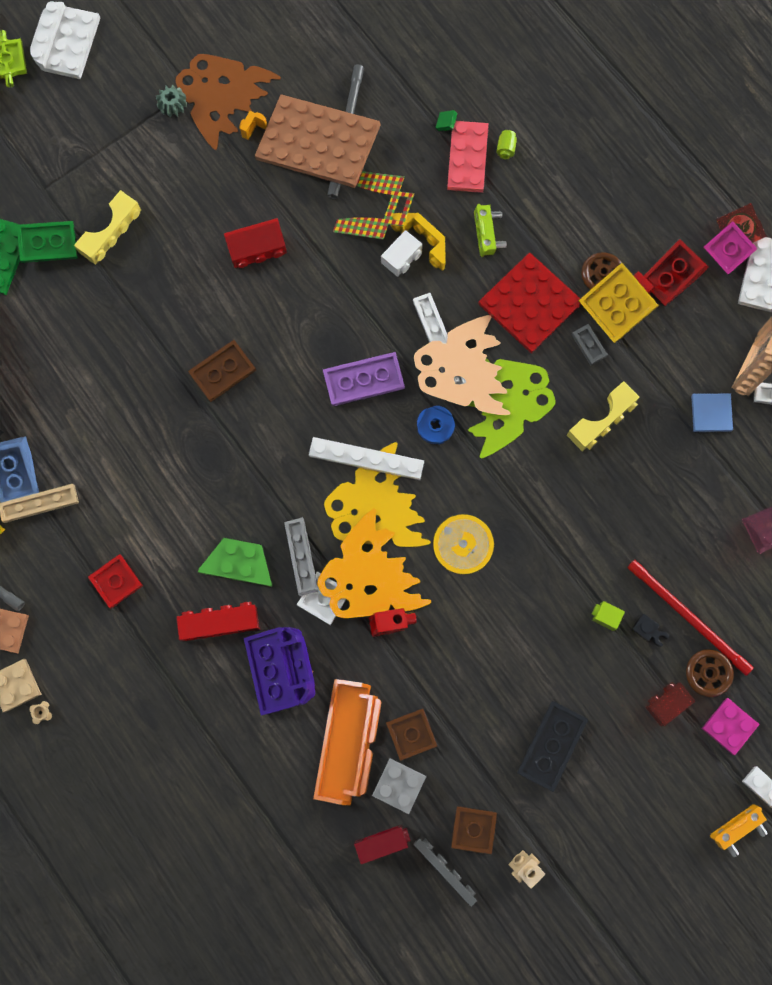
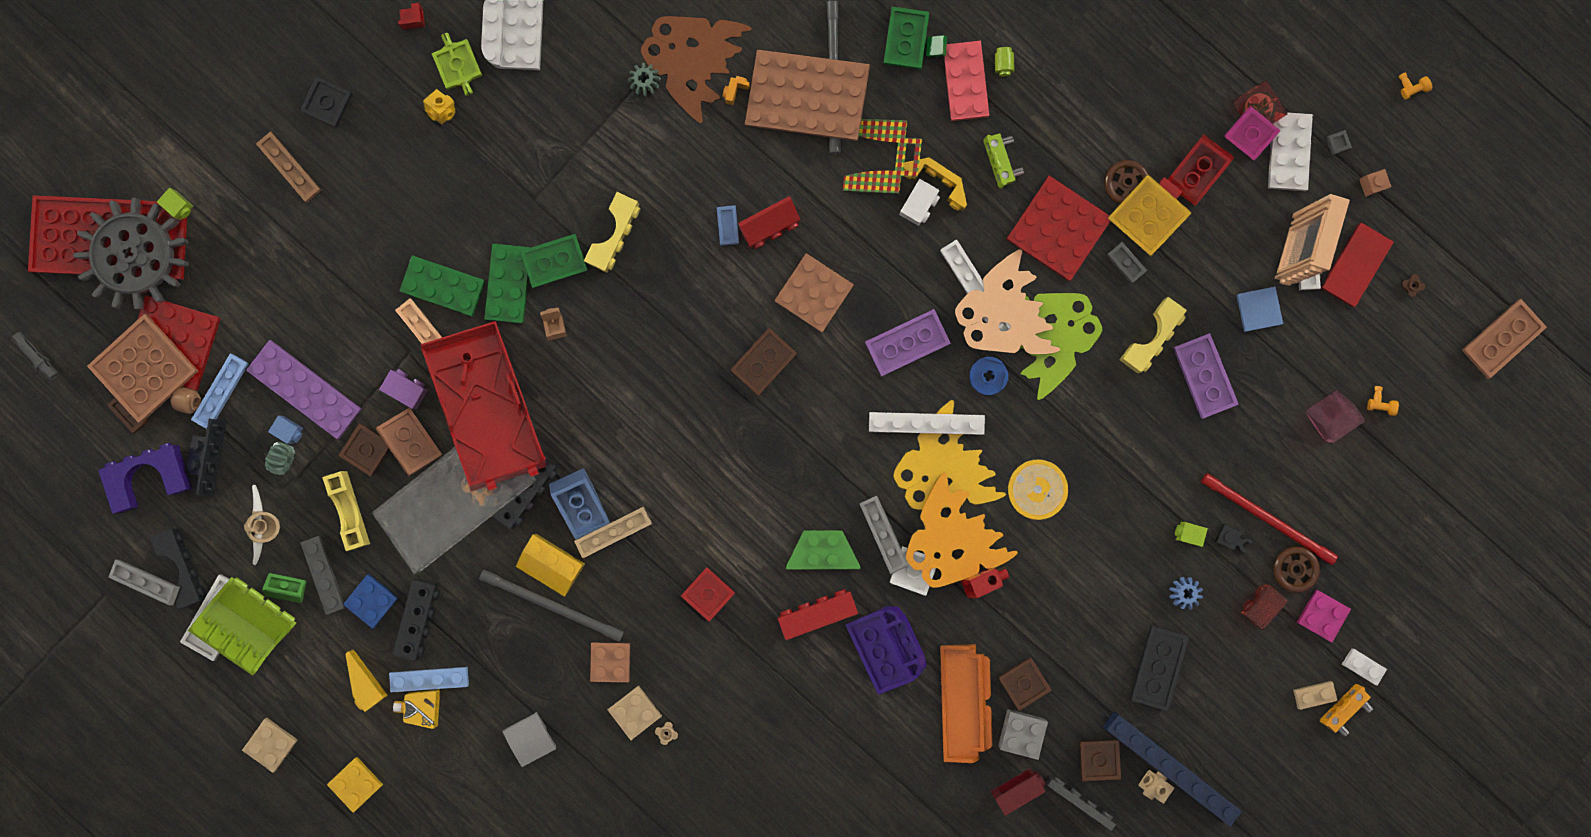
camera: 15 degrees left, 10 degrees up
none -> medium nougat bracket [540,308,567,341]
none -> medium blue tile [717,205,739,246]
none -> nougat plate [775,253,854,333]
none -> green plate [883,7,929,70]
none -> dark blue brick [1103,712,1242,827]
none -> medium blue gear [1169,577,1203,609]
none -> medium lavender plate [1173,333,1239,419]
none -> tan plate [1293,681,1337,710]

